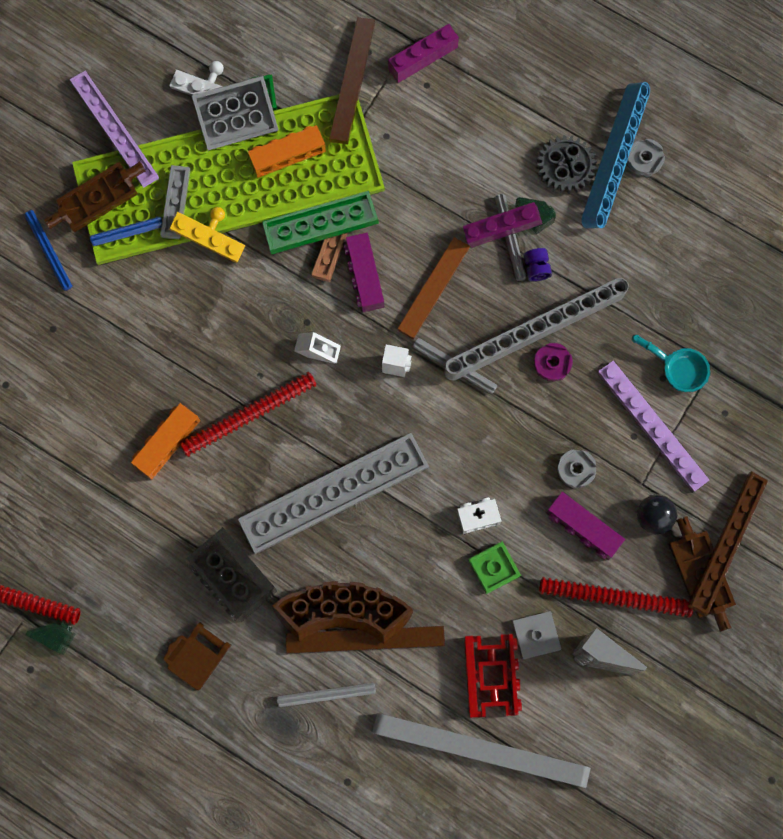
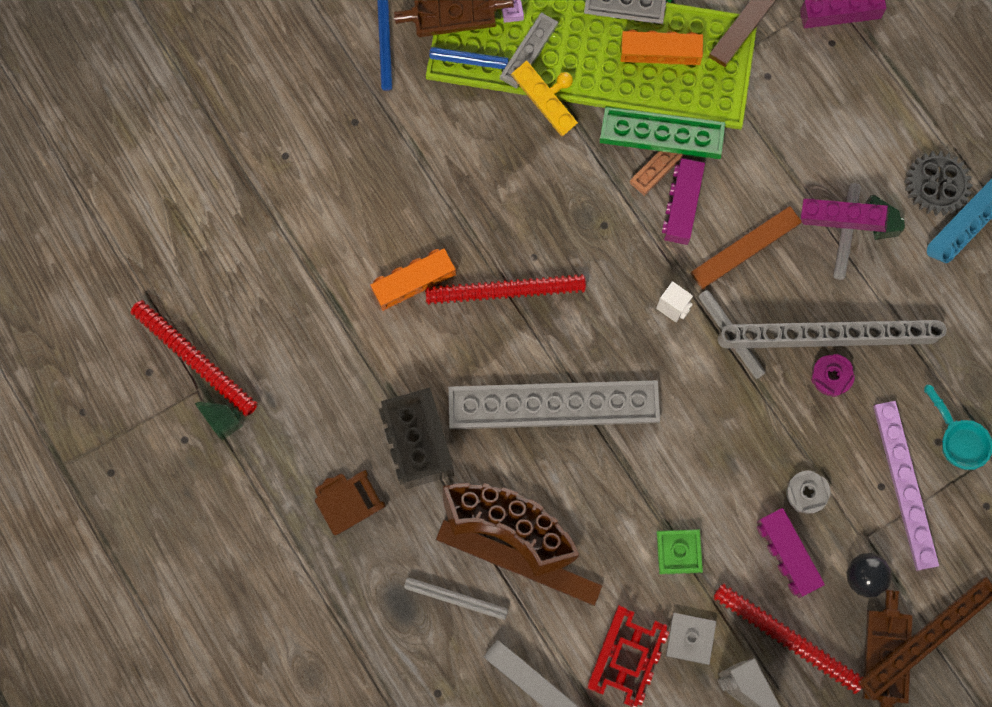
camera: 25 degrees right, 0 degrees up
white slope [294,332,341,364] -> none
white brick [457,498,502,534] -> none
dark purple wheel [523,248,552,281] -> none

